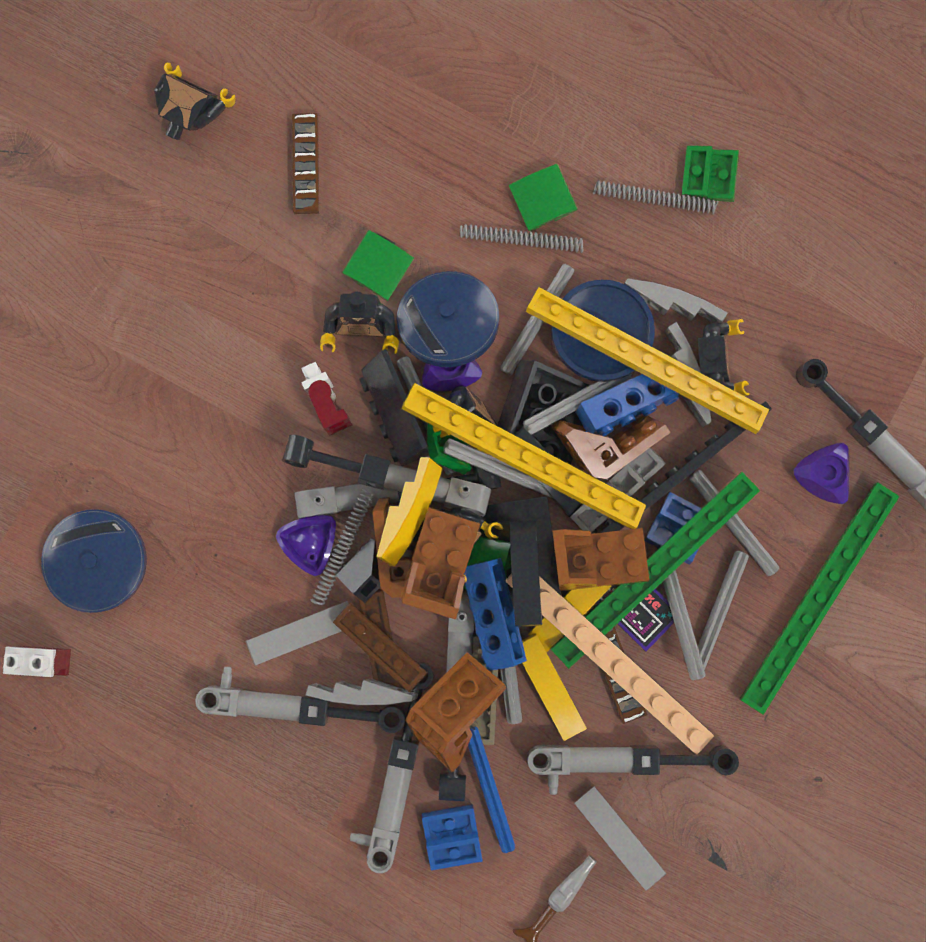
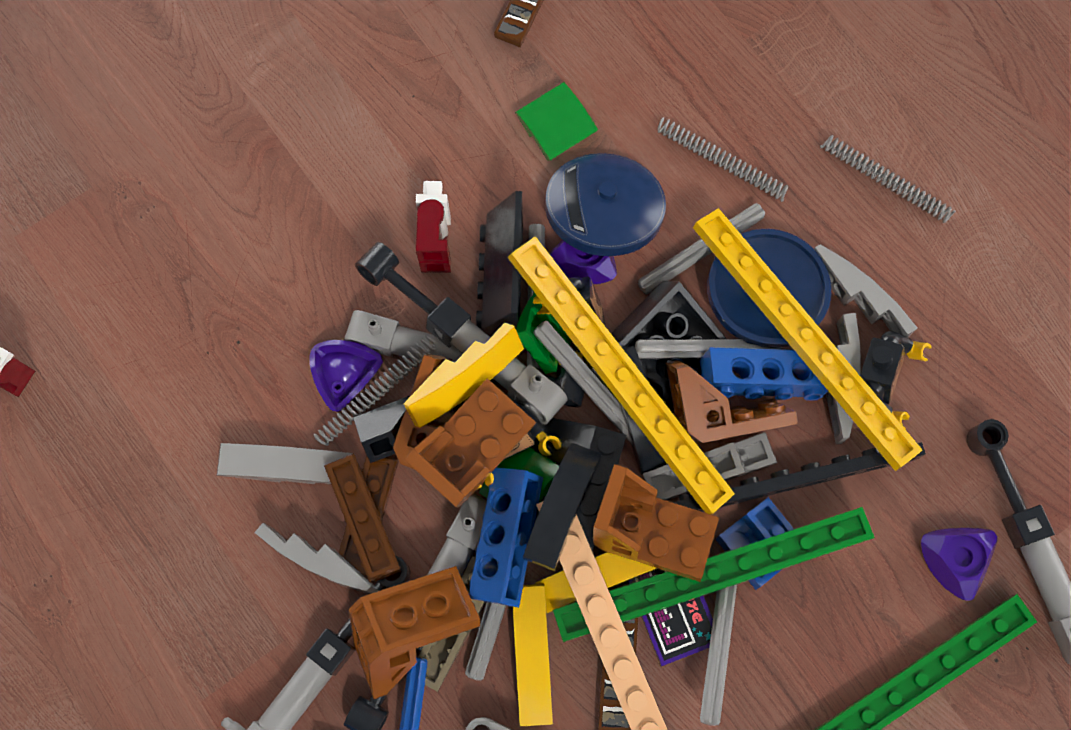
camera: 25 degrees right, 10 degrees down
dark blue dish [41,509,147,613] -> none
light grey piece [195,666,406,733] -> none
black torso [320,291,399,354] -> none
green slope [509,164,578,232] -> none
green slope [682,146,739,202] -> none
light grey axle [689,470,779,576] -> none
light grey axle [698,551,749,670] -> none

